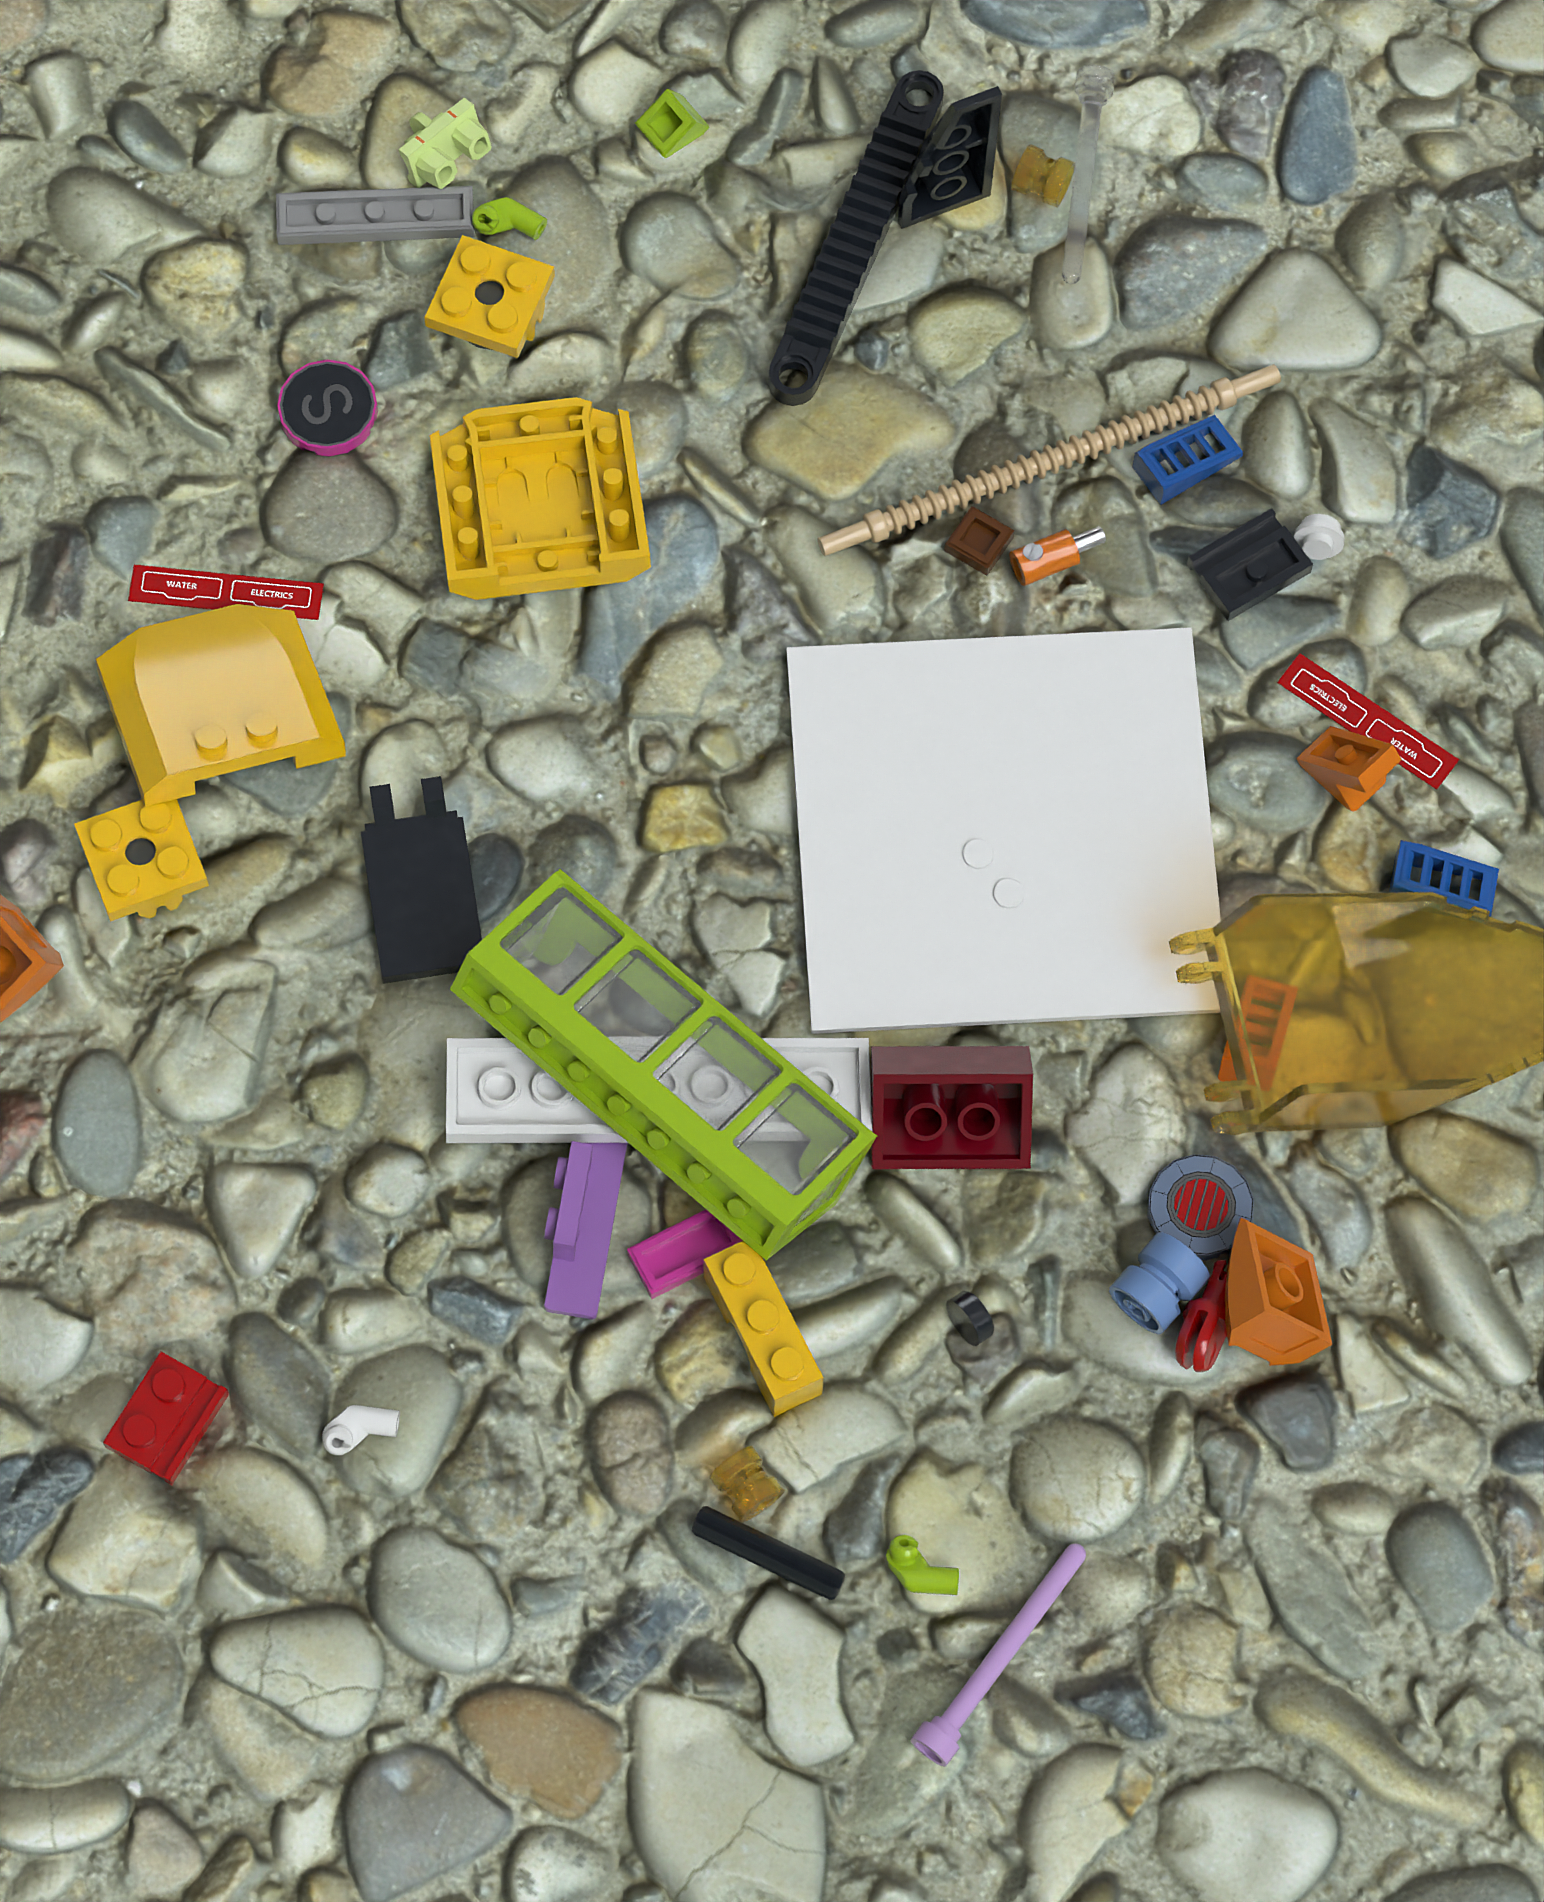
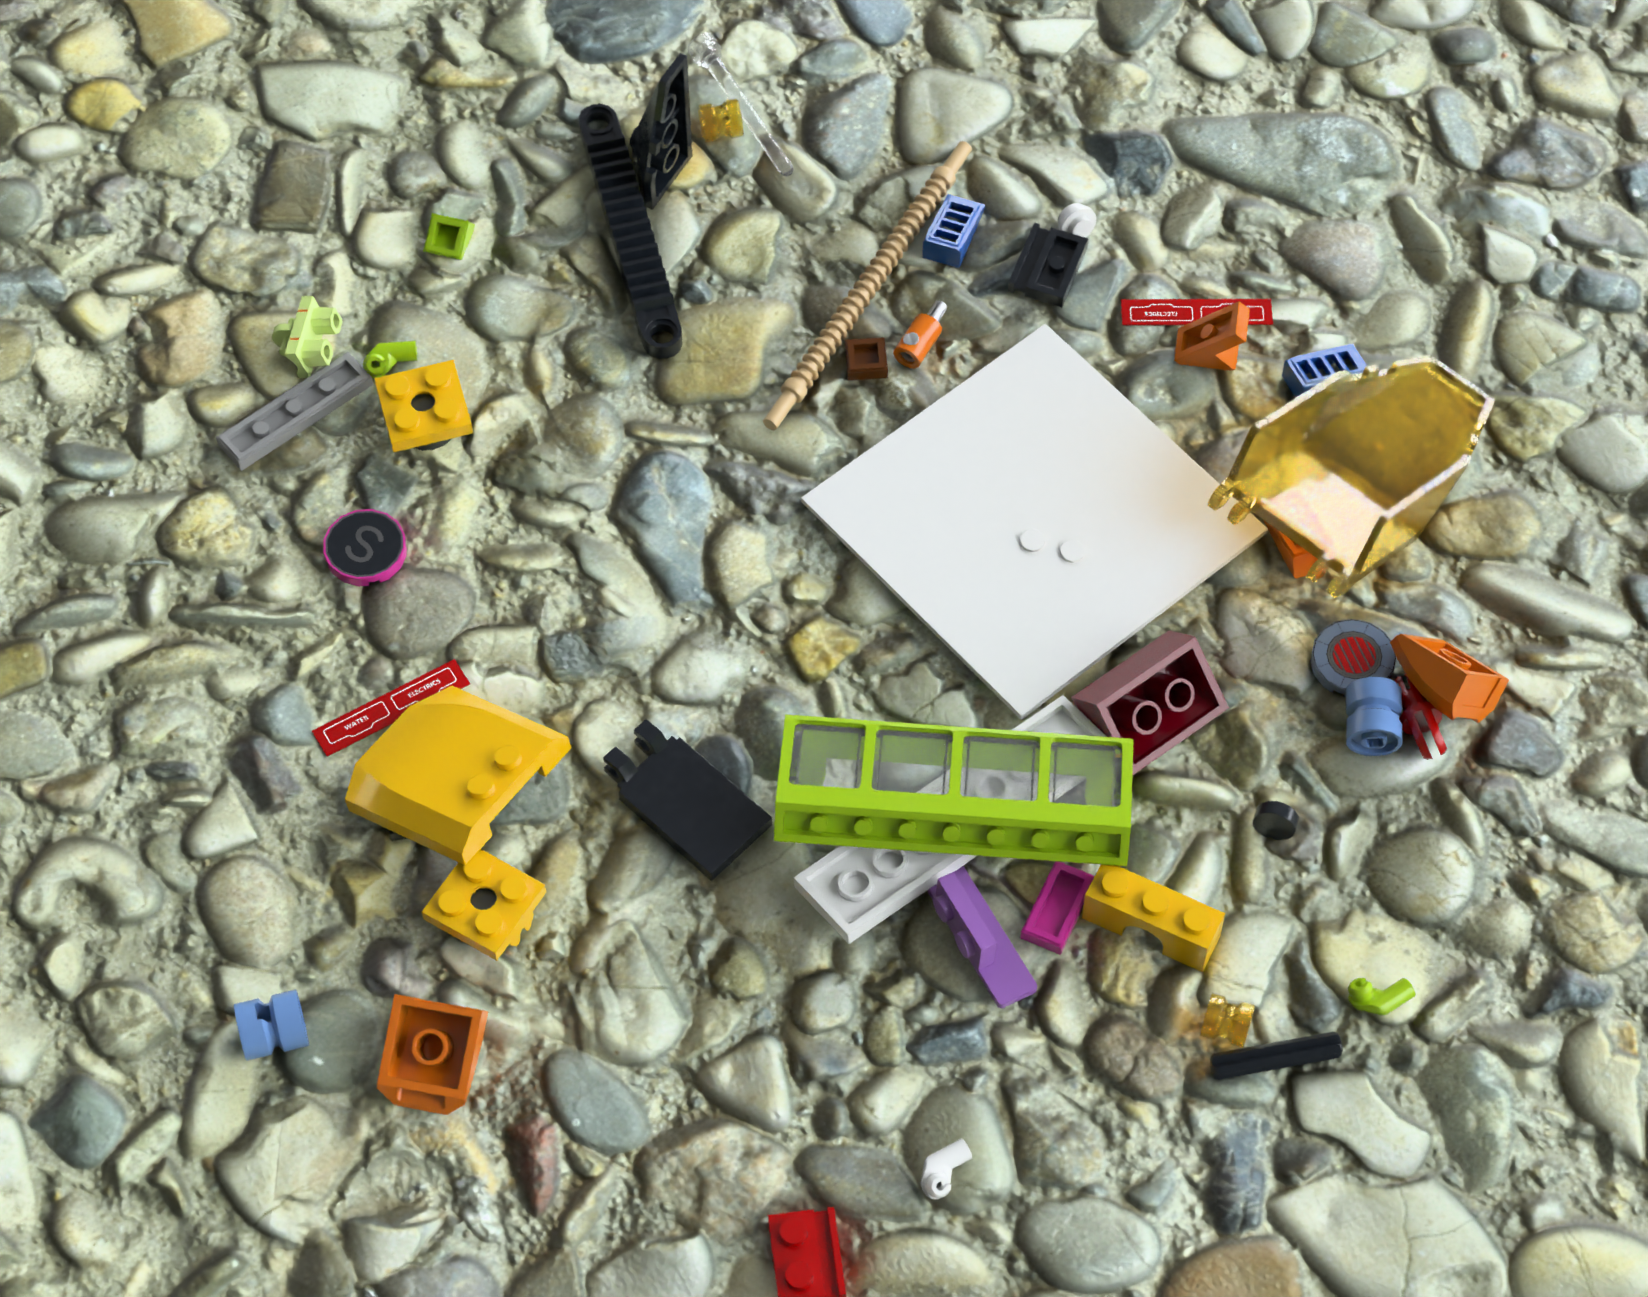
camera: 35 degrees left, 10 degrees down
yellow wedge [430,397,651,600] -> none
lavender piece [910,1543,1086,1767] -> none

